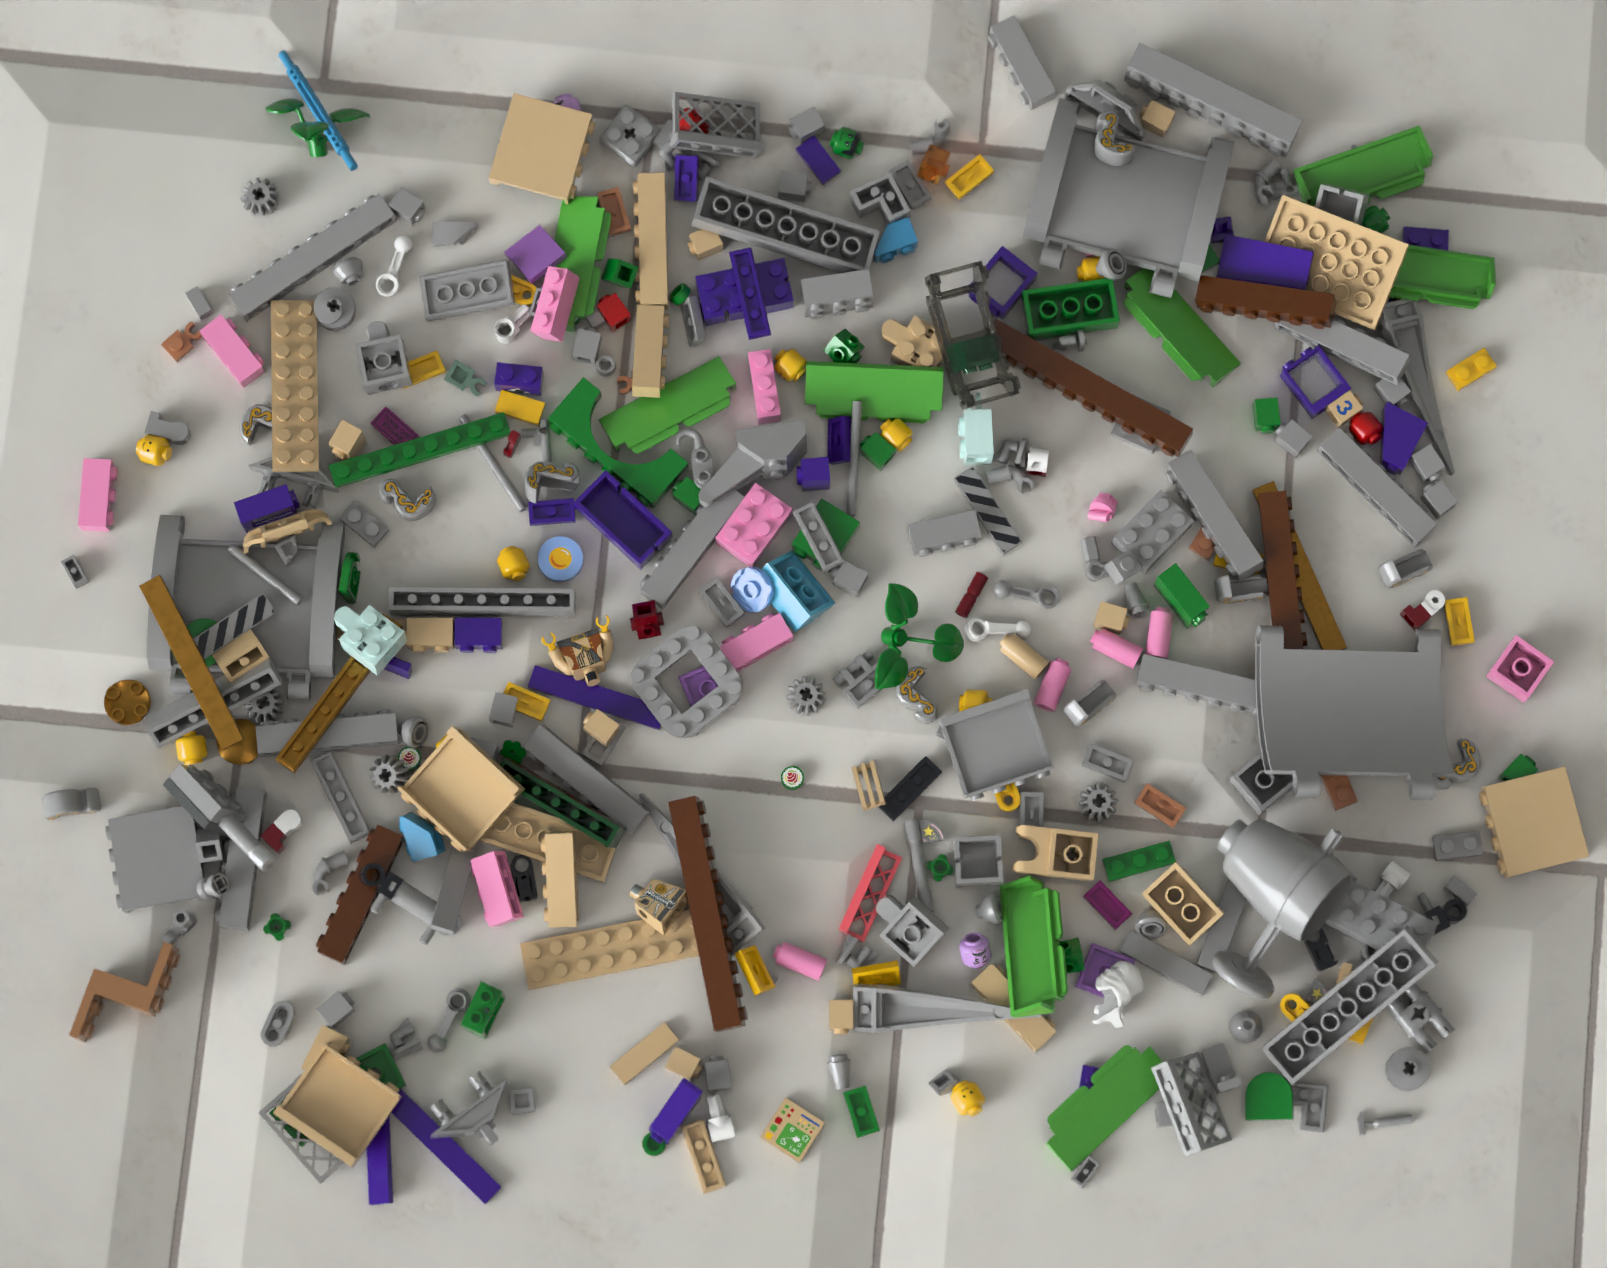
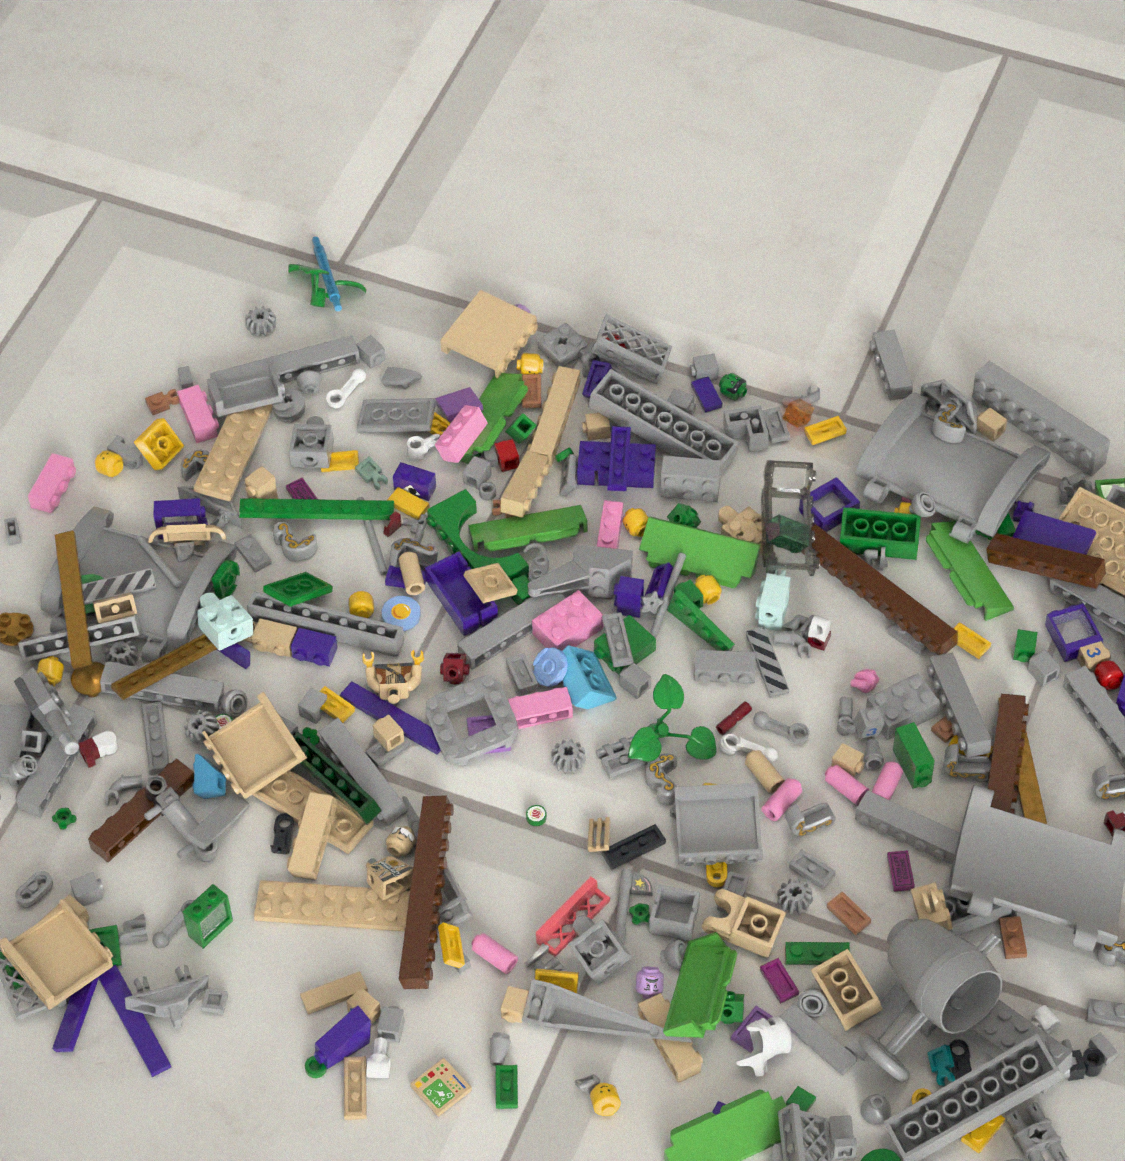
camera: 20 degrees right, 25 degrees down
bright pink brick [470,851,524,927] -> none
dark azure slope [874,217,918,263] -> none
none -> yellow brick [134,418,184,470]
none -> light grey panel [207,365,285,417]
none -> green tile [263,572,333,607]
none -> tan head [386,826,416,857]
none -> tan brick [398,552,425,595]
none -> tan tile [464,563,518,603]
none -> yellow head [516,353,543,375]
none -> light grey plate [641,591,664,615]
none -> green wing [667,589,735,651]
none -> green tile [786,1086,816,1112]
none -> magenta tile [887,850,915,892]
none -> tan brick [911,882,953,930]
none -> teal plate [927,1044,955,1087]
none -> yellow plate [954,622,991,659]

